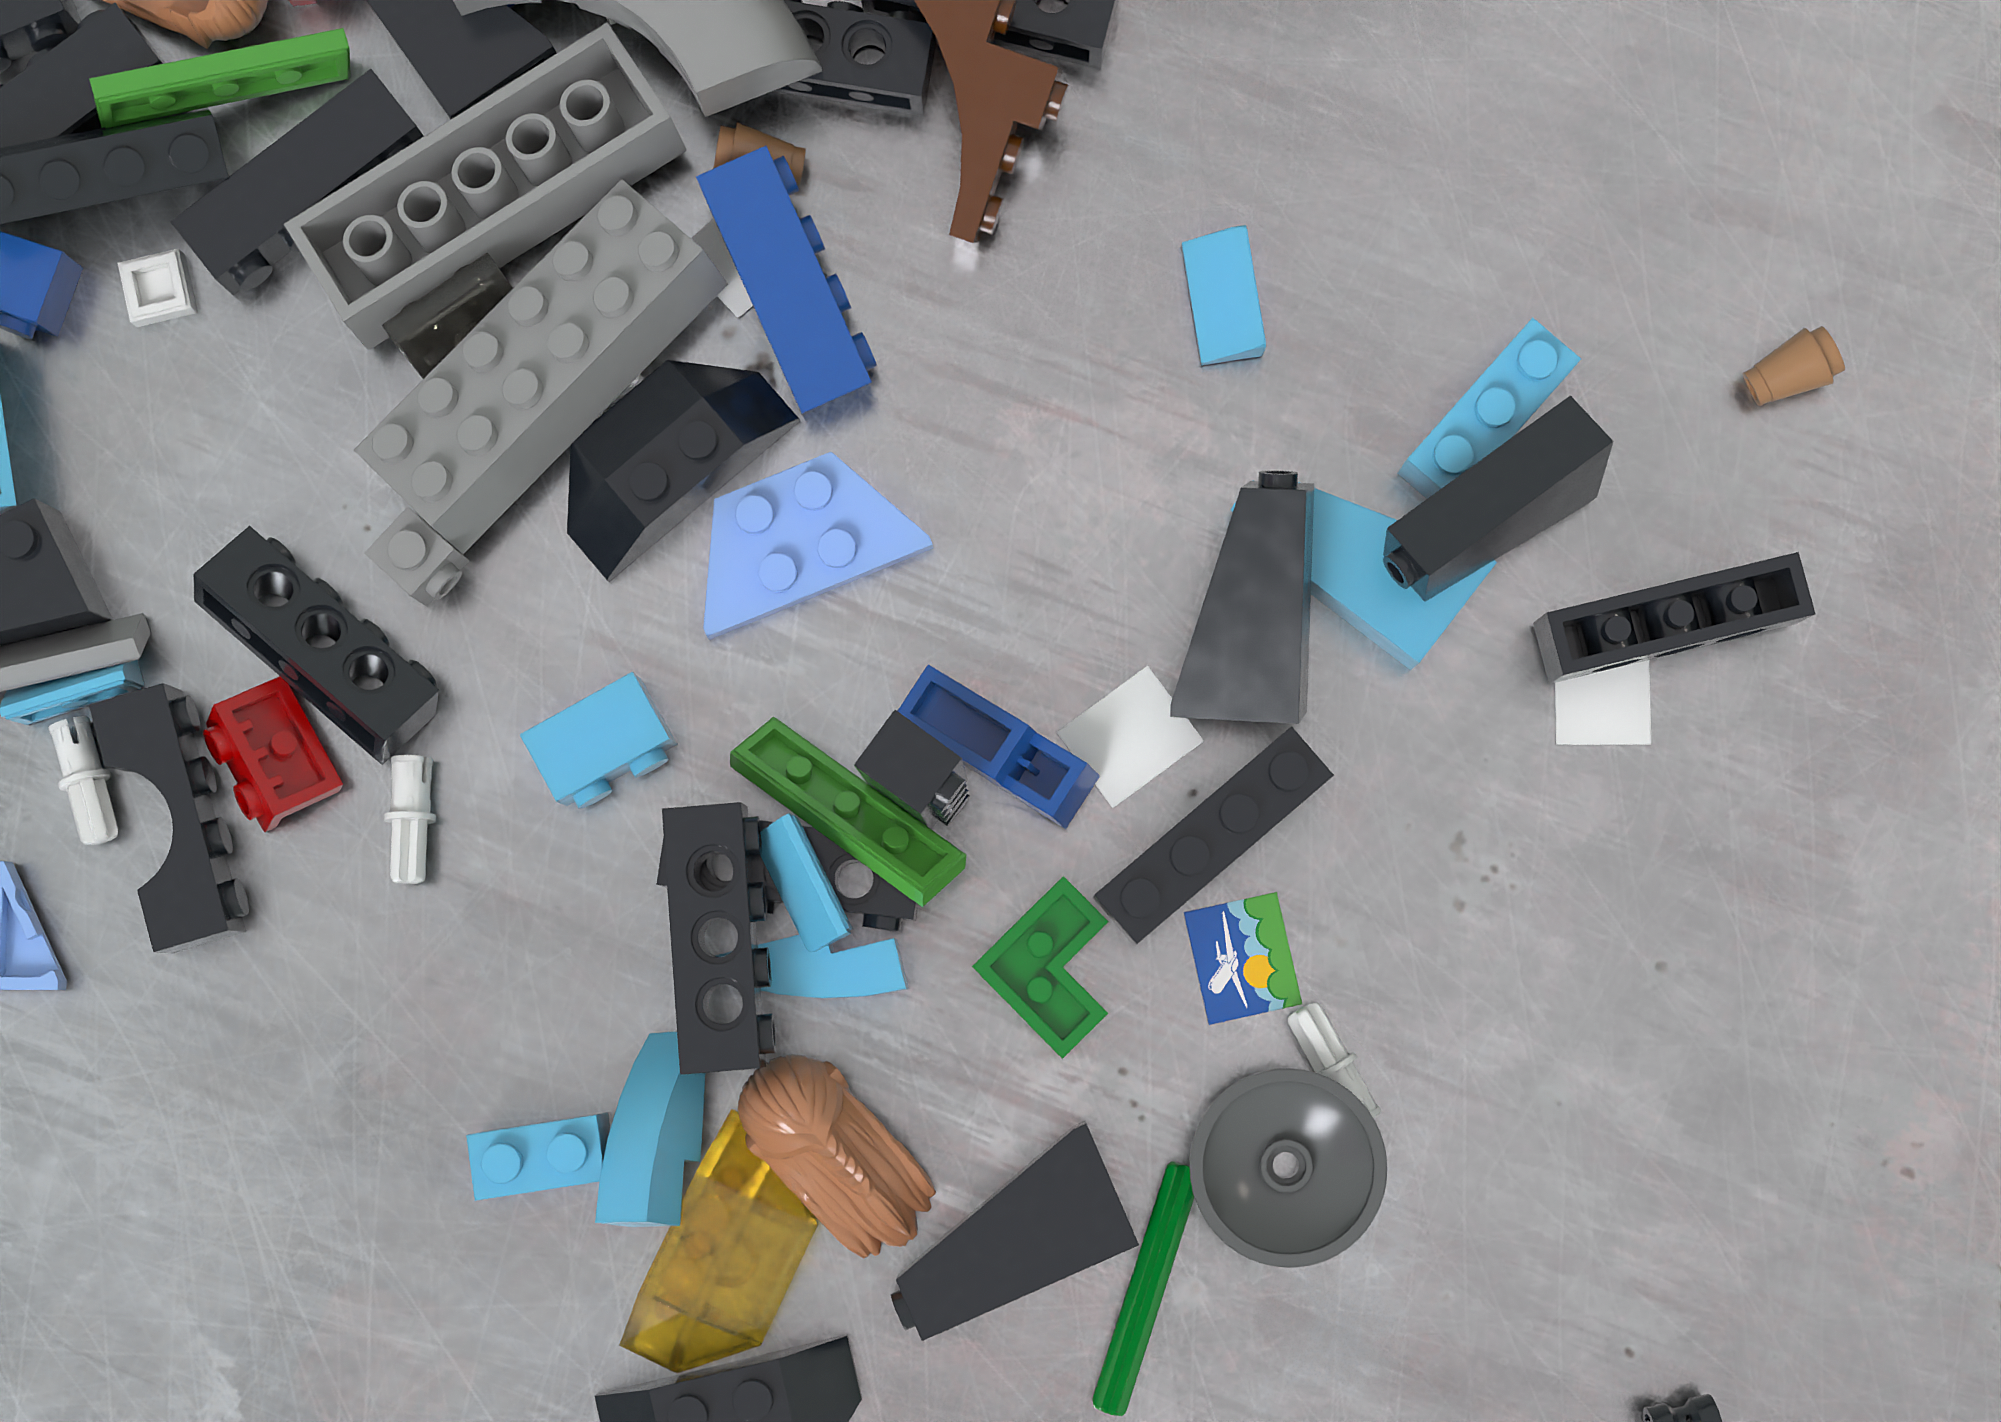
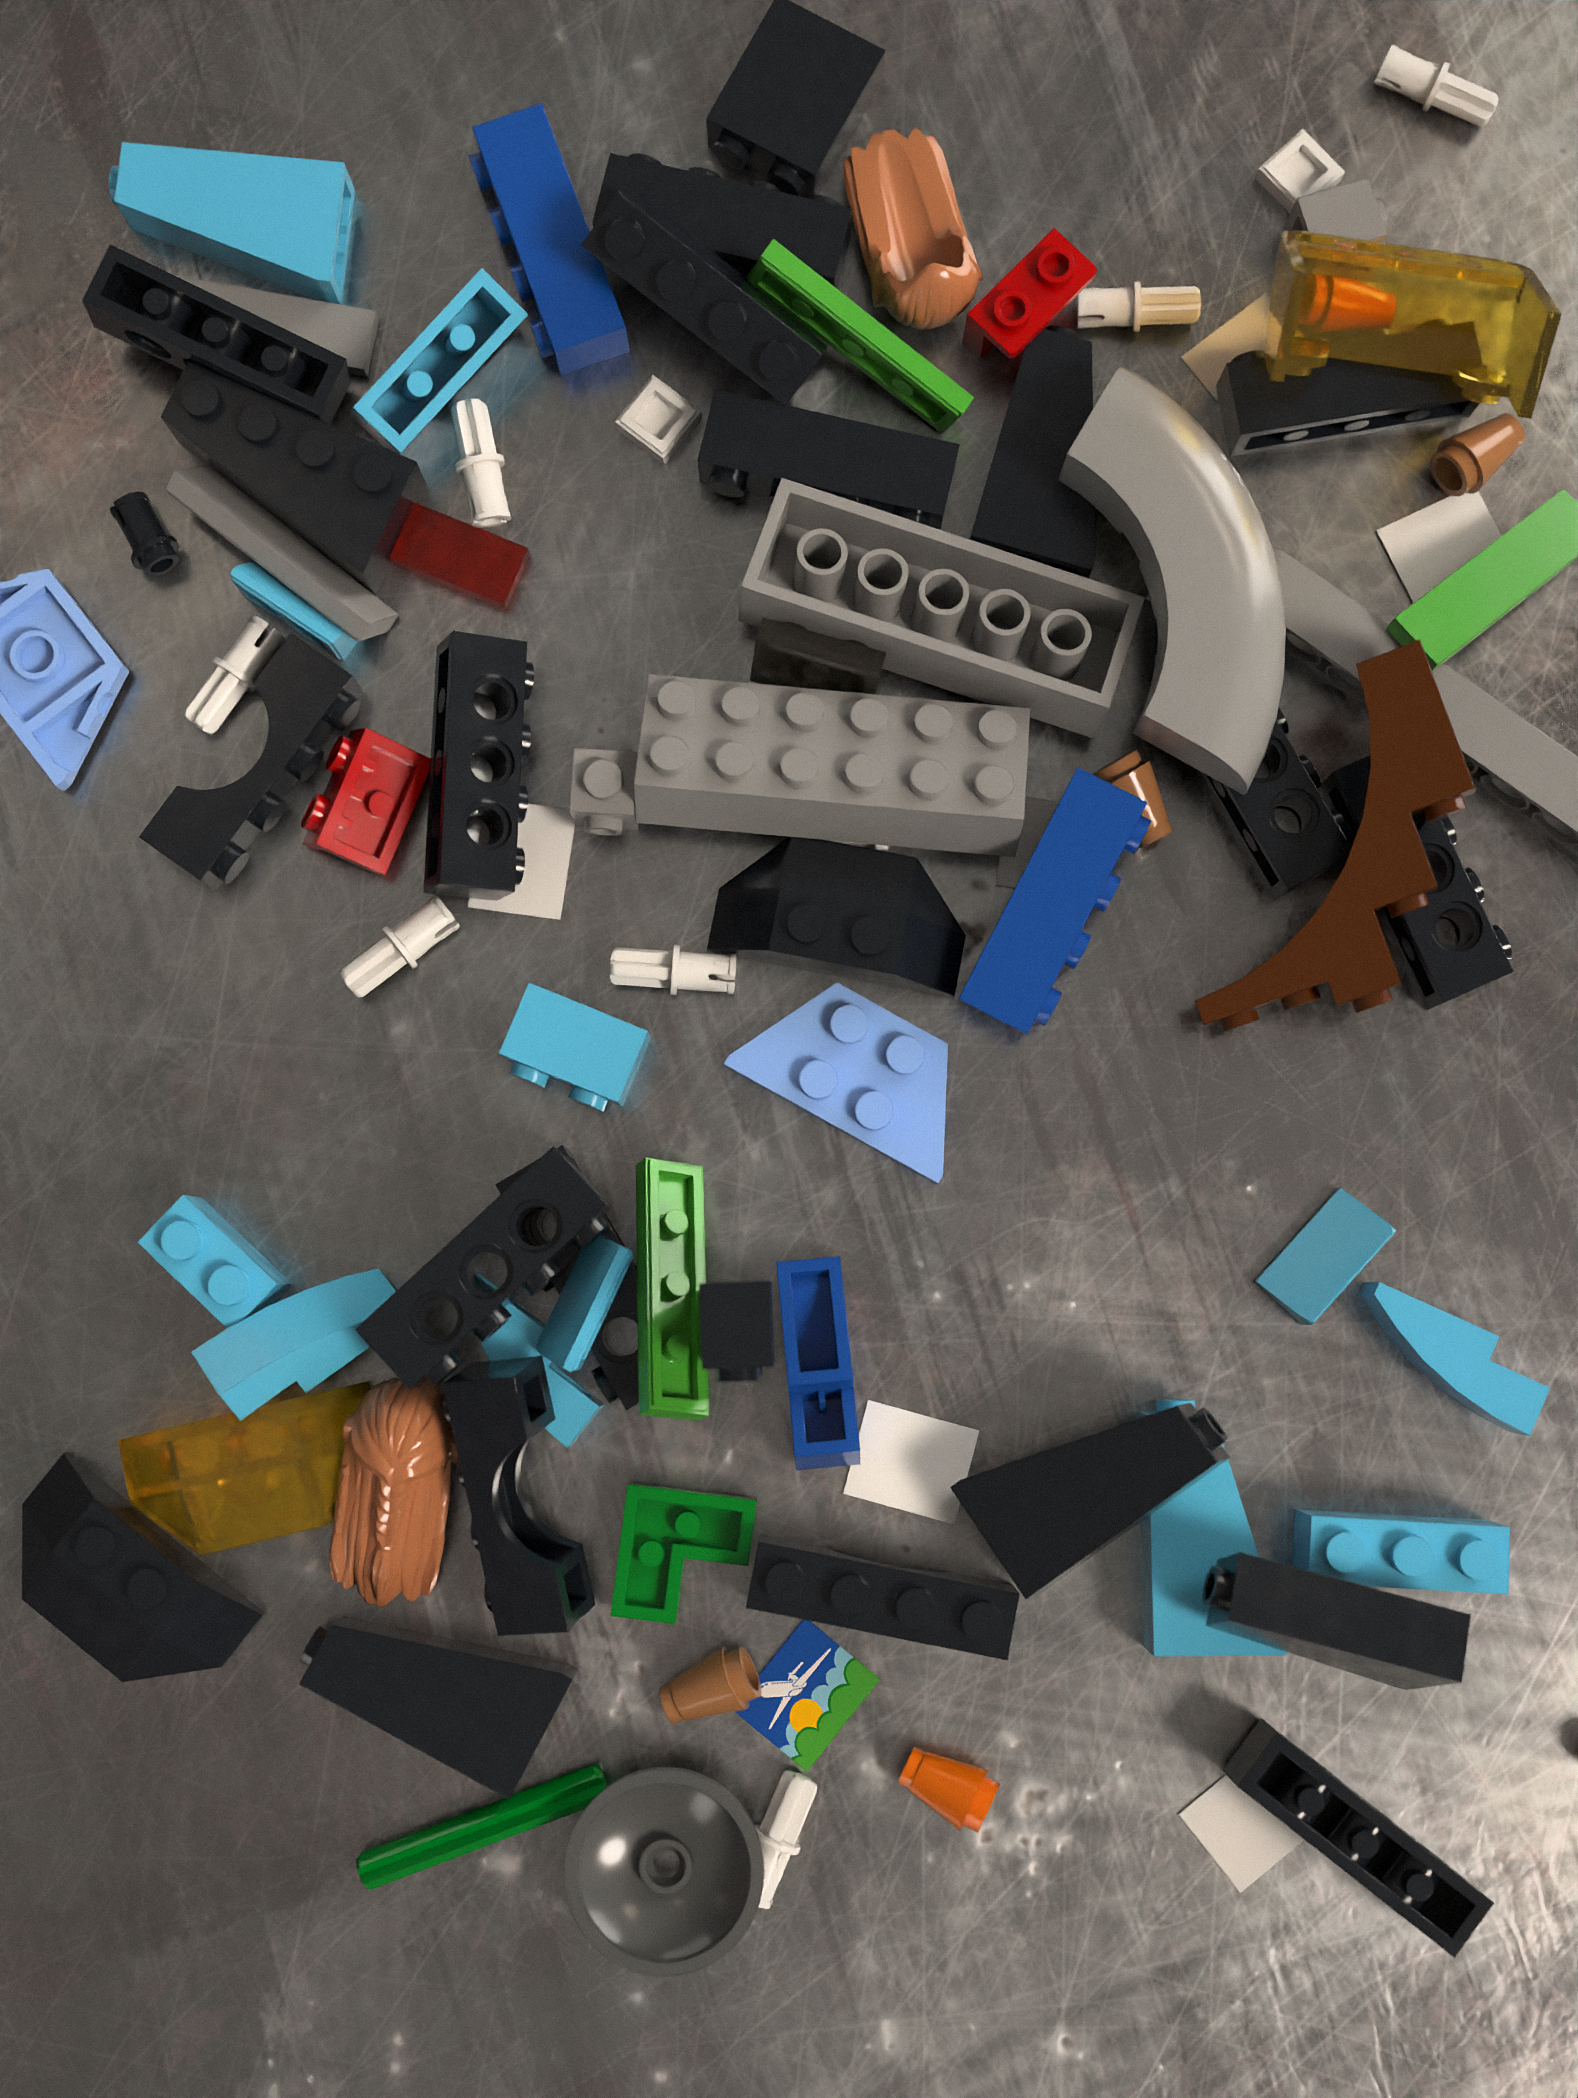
camera: 45 degrees right, 0 degrees up
none -> clear red tile [389,502,530,610]
none -> black arch [442,1356,595,1636]
none -> white axle [451,398,511,528]
none -> white sticker [468,803,575,920]
none -> white axle [610,945,737,995]
none -> medium nougat cone [659,1646,761,1724]
none -> orange cone [898,1747,1000,1833]
none -> medium azure slope [1359,1282,1550,1436]

